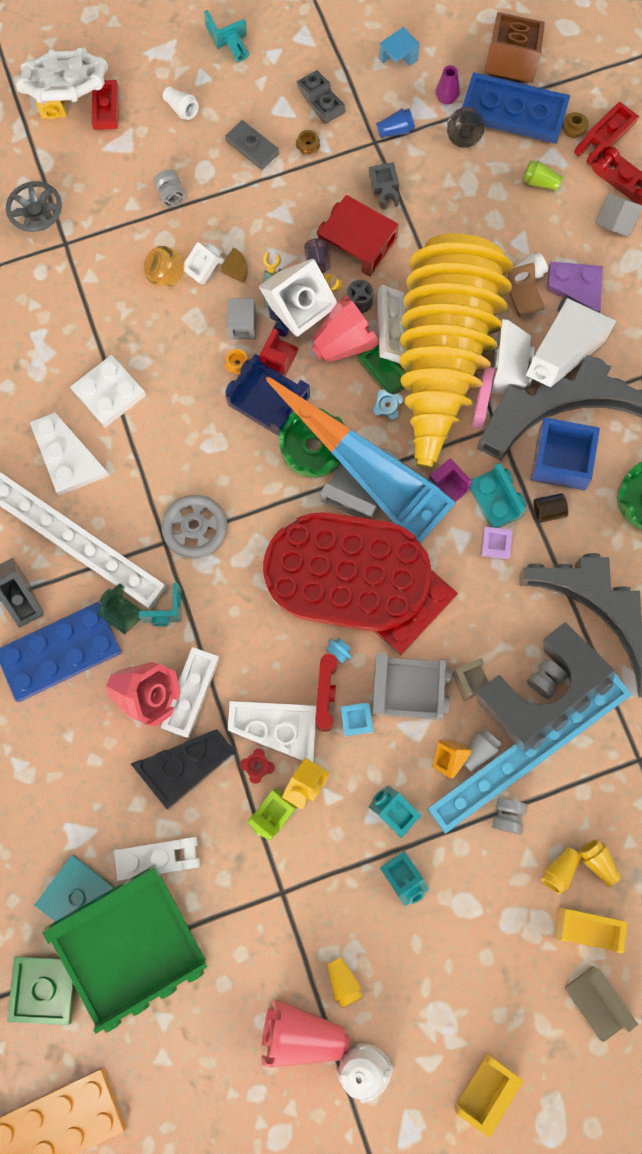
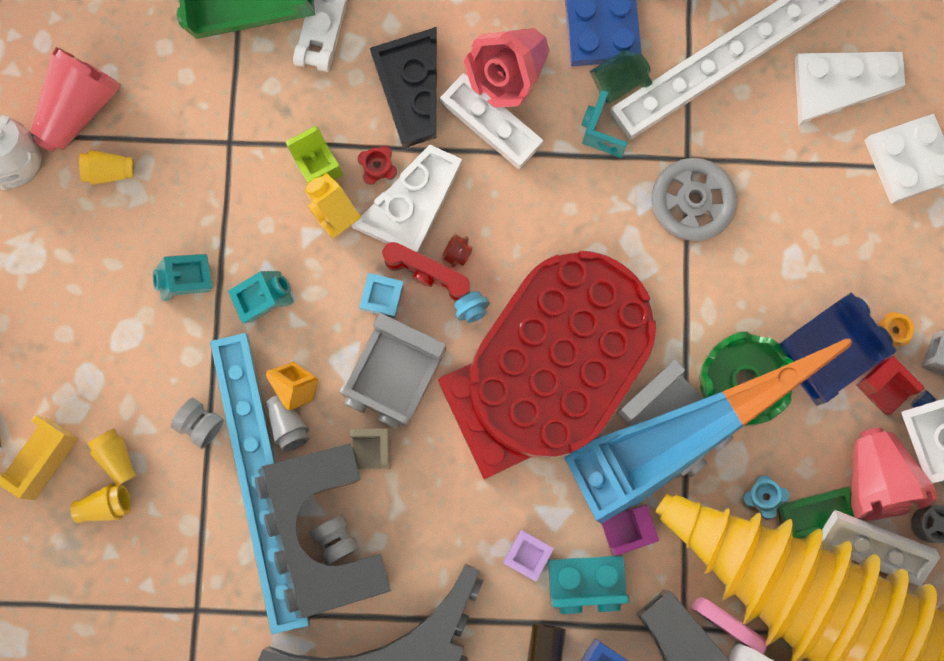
camera: 105 degrees right, 5 degrees up
none -> clear red plate [441,234,473,269]

